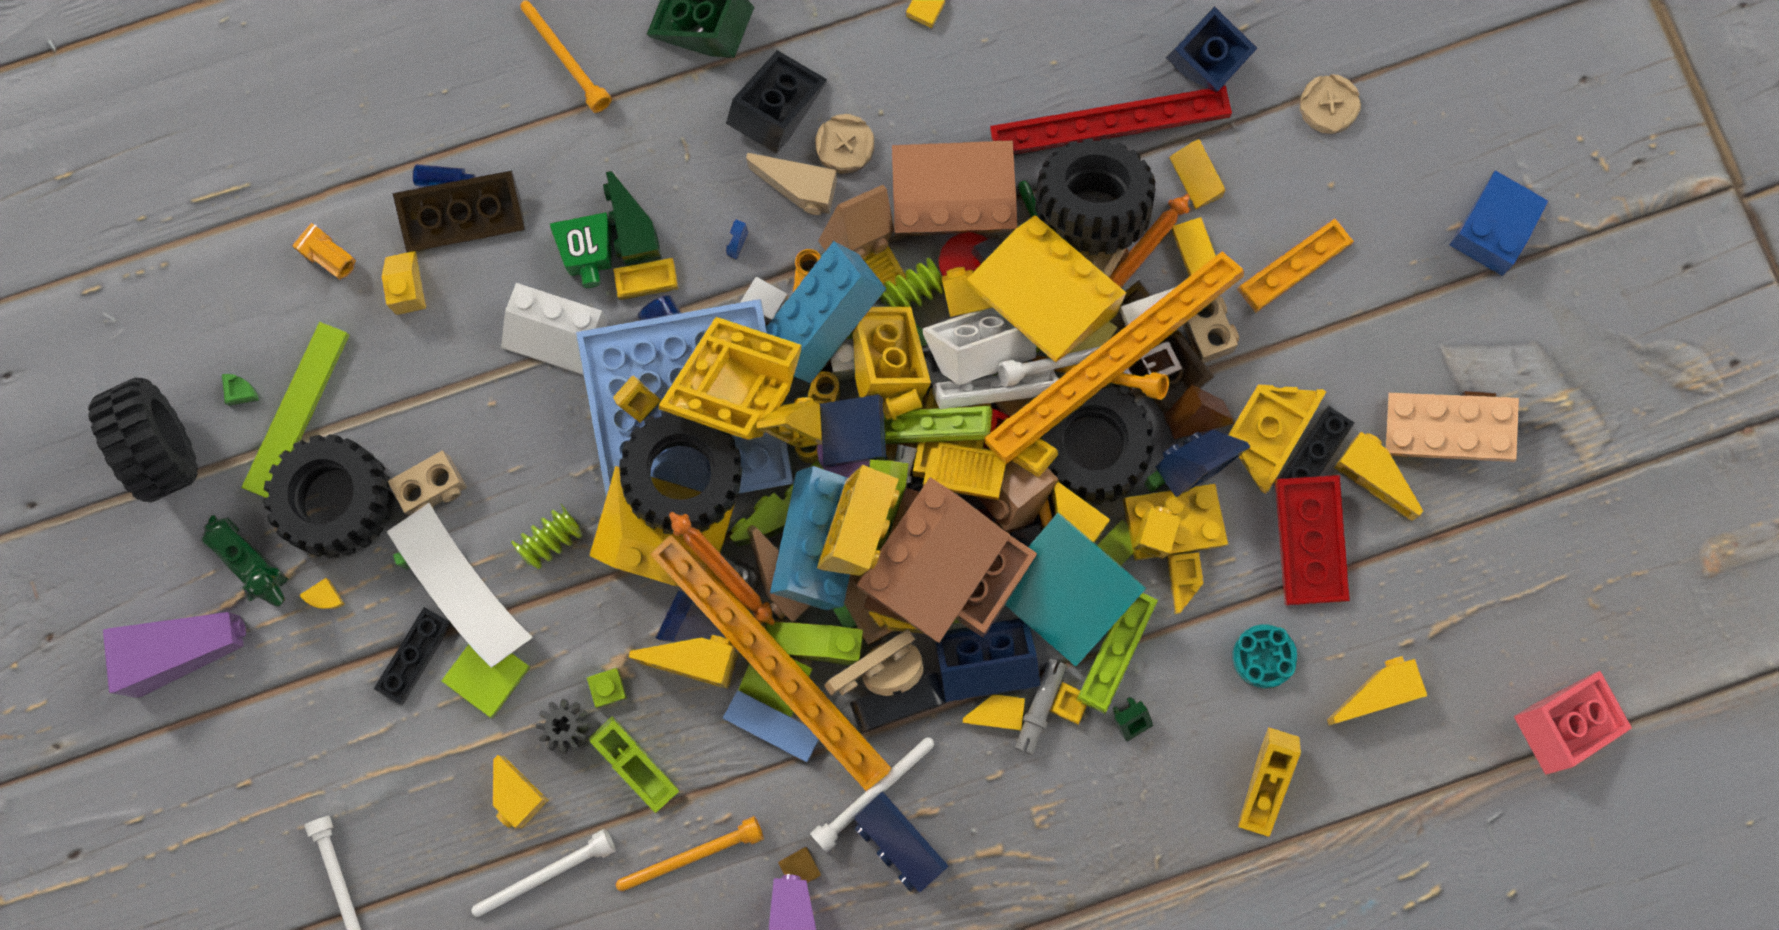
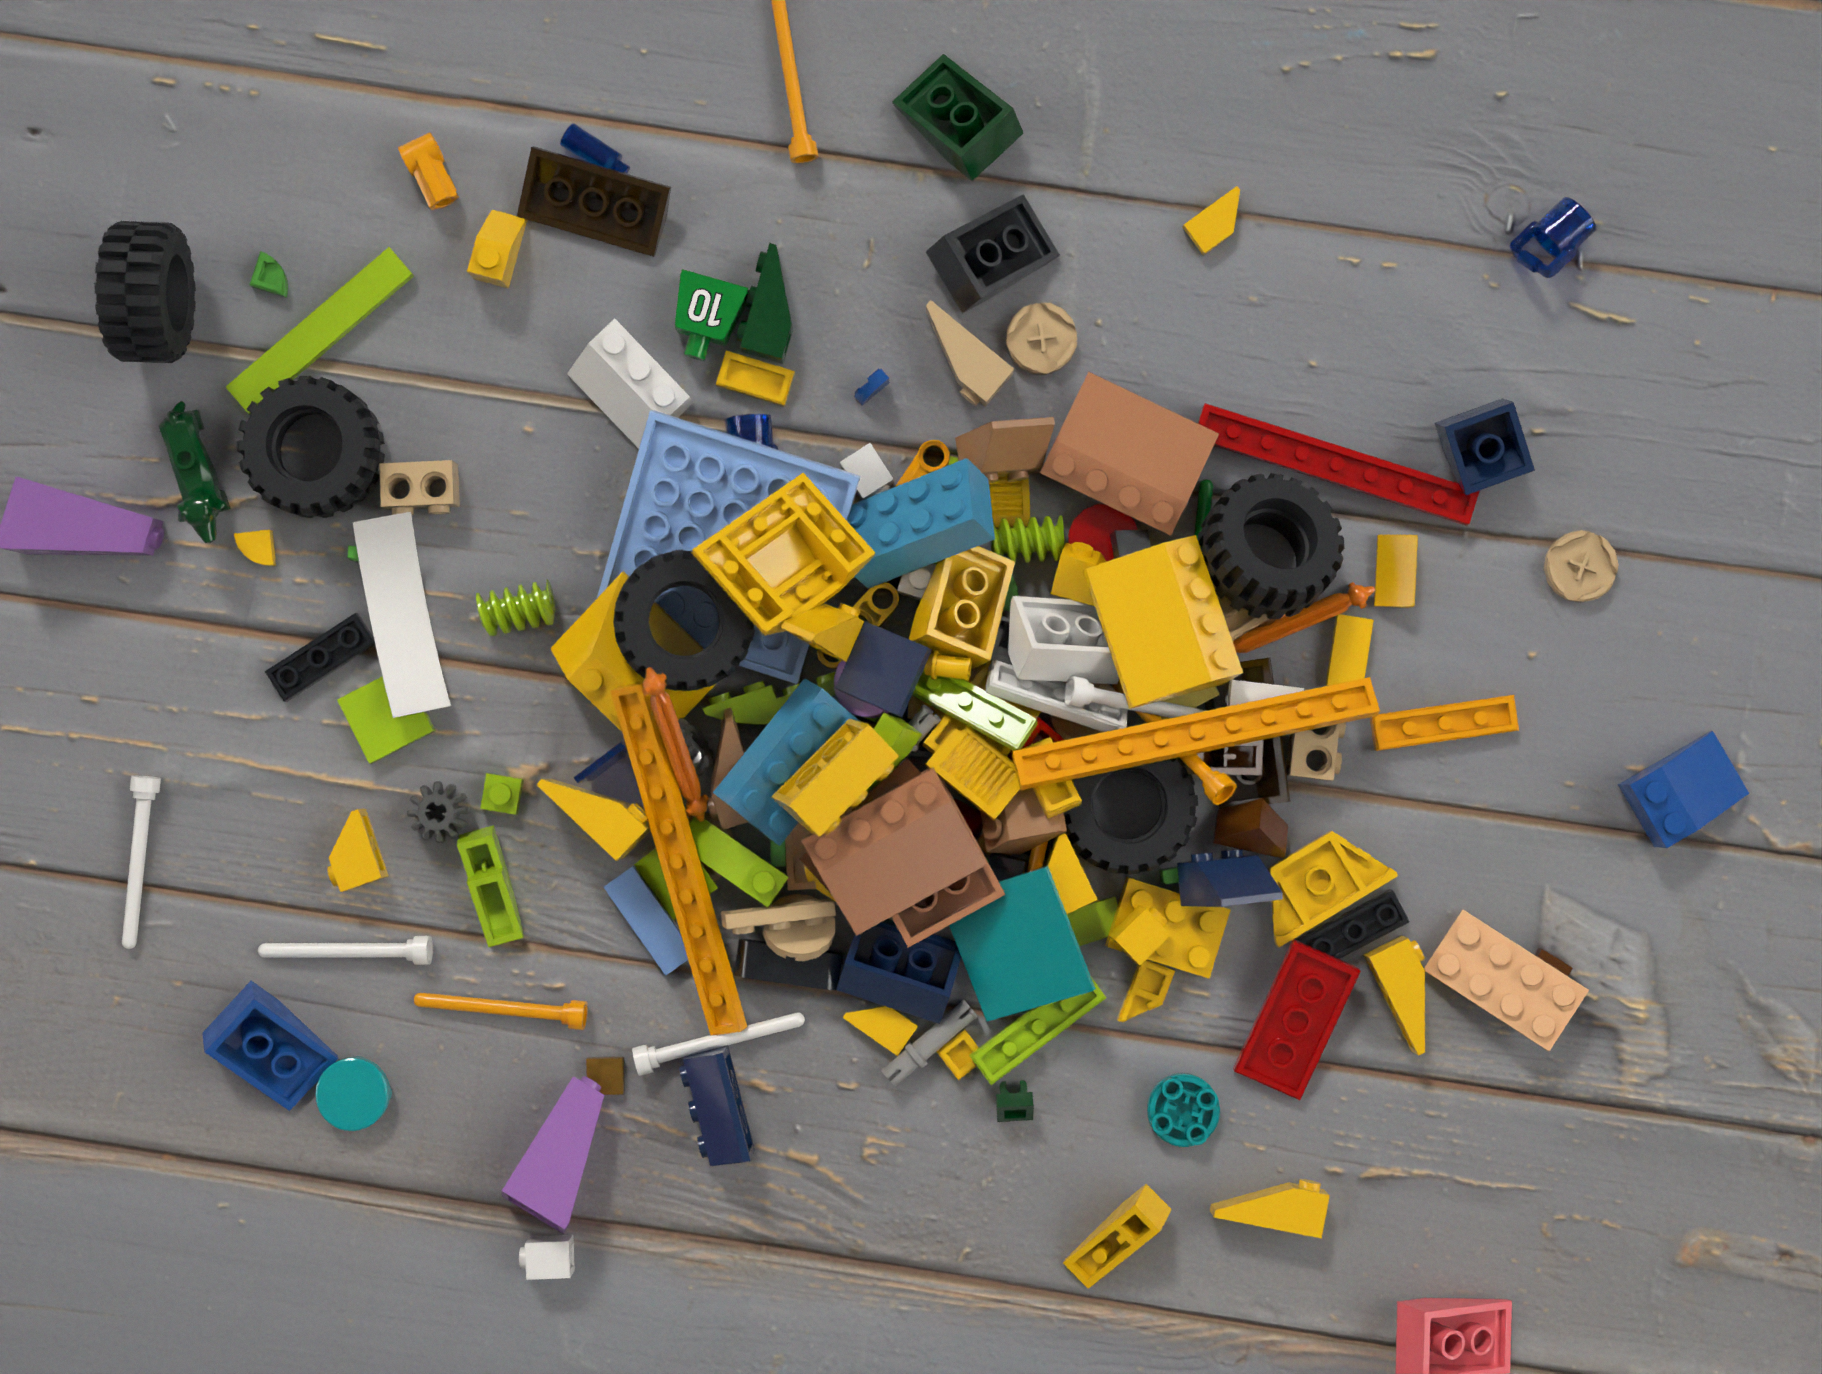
camera: 20 degrees right, 10 degrees up
yellow slope [613,375,661,423] -> none

